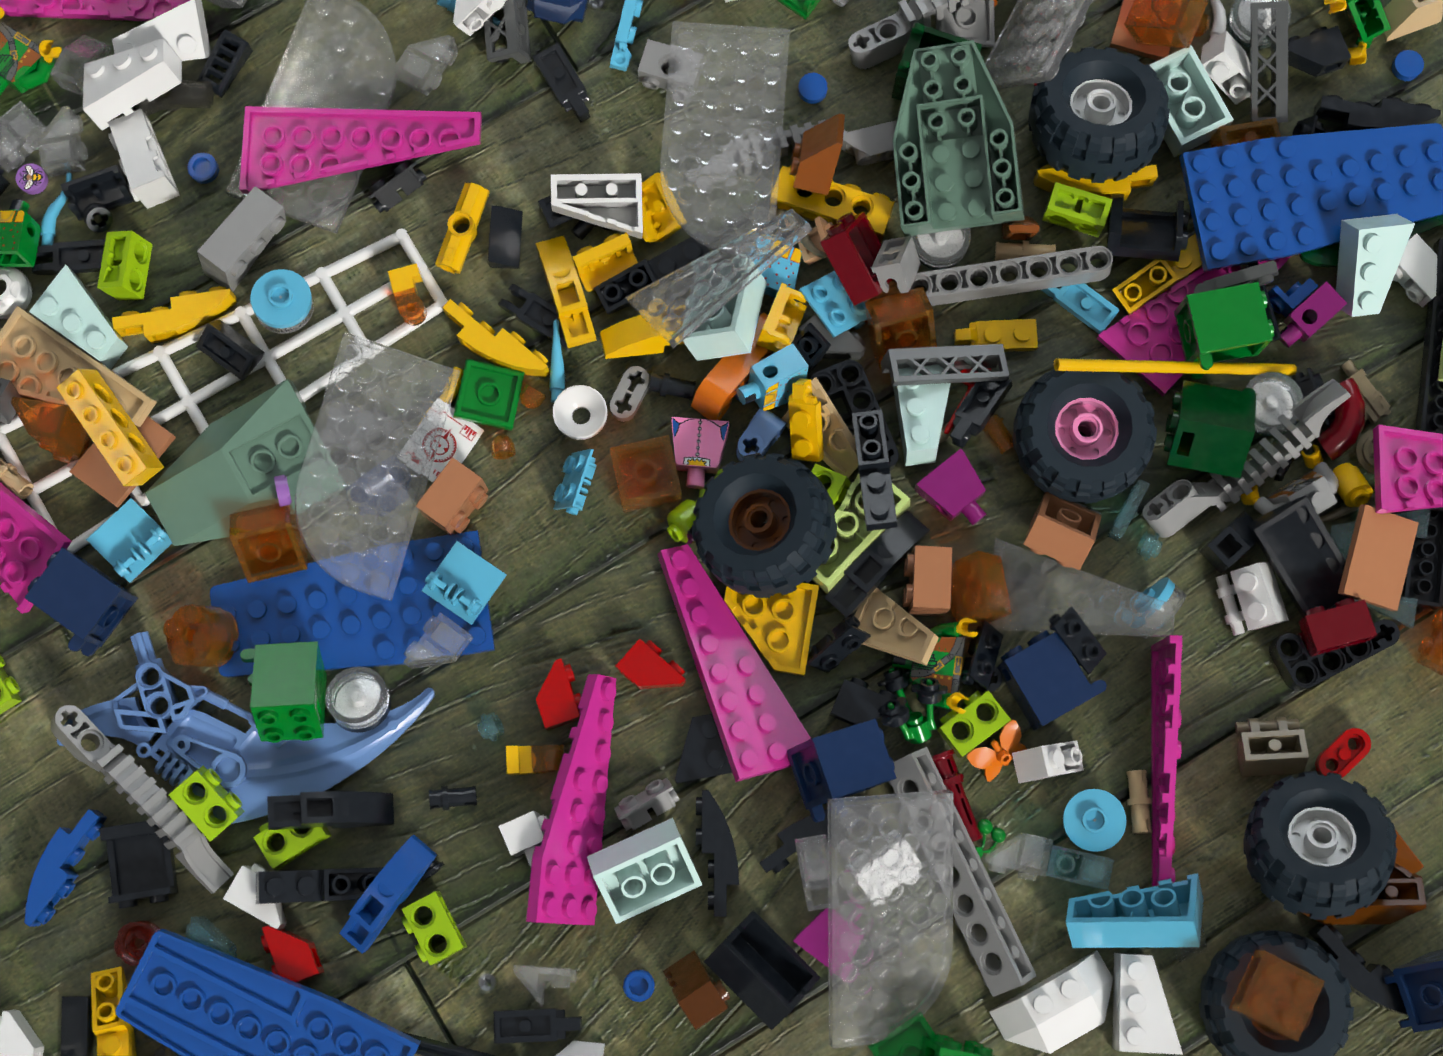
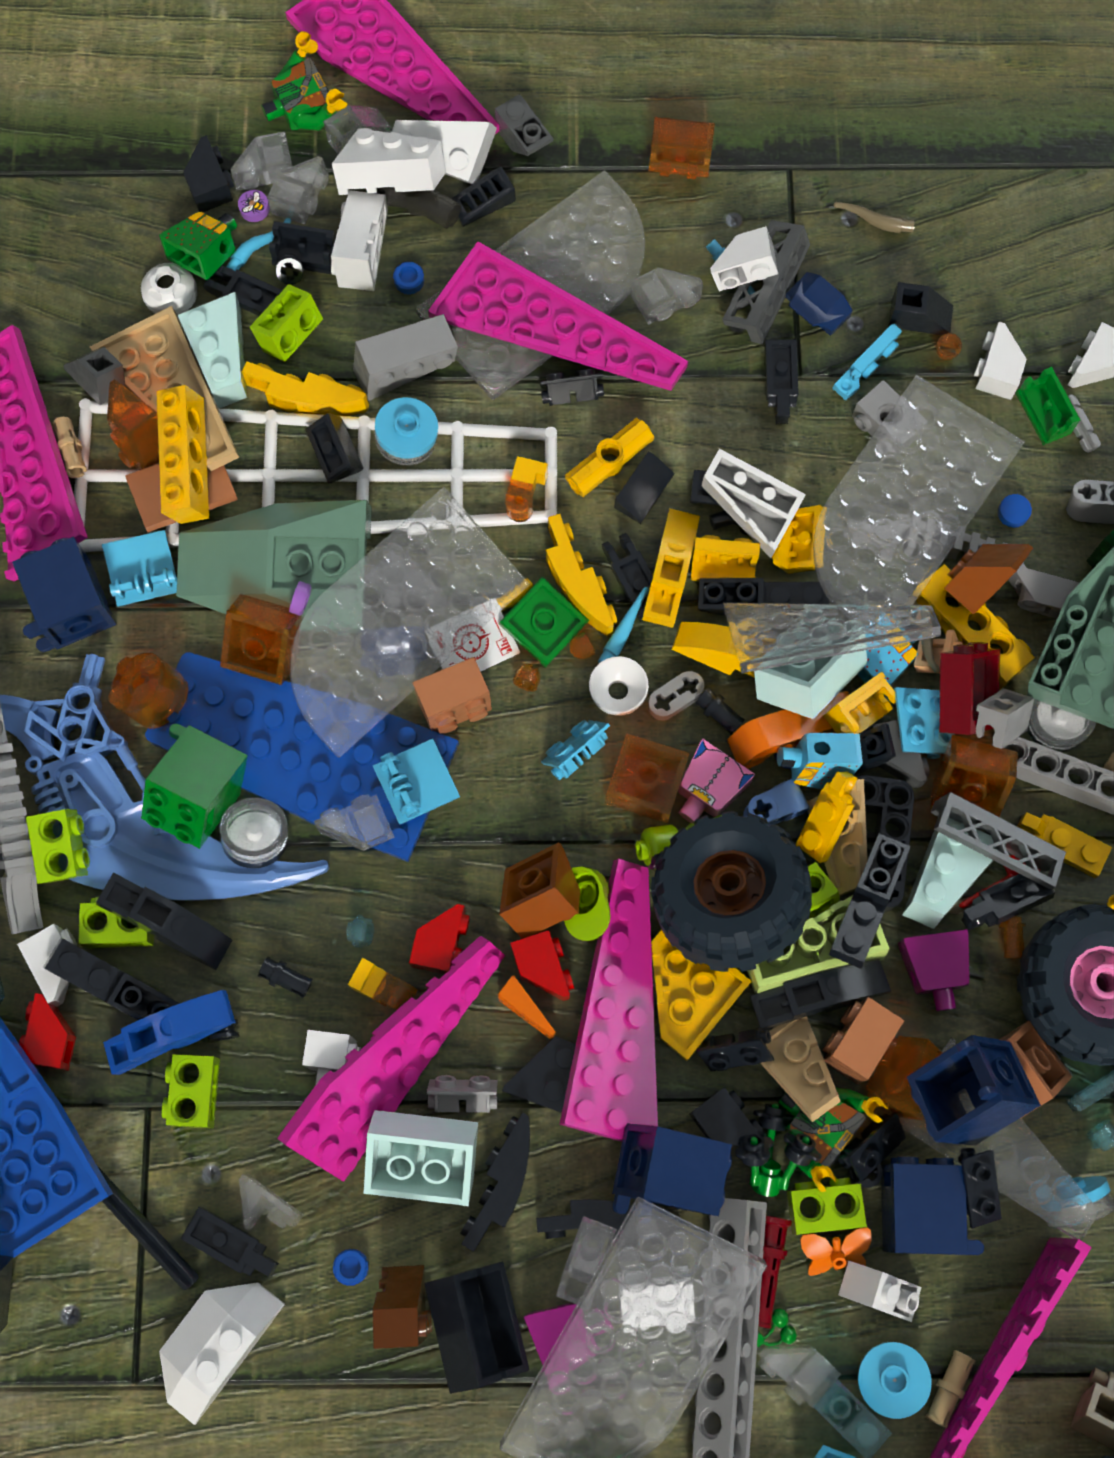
camera: 30 degrees right, 5 degrees down
none -> orange slope [498,975,556,1039]
none -> dark orange slope [499,842,580,939]
none -> lime cap [564,866,611,941]
none -> dark blue container [907,1035,1041,1146]

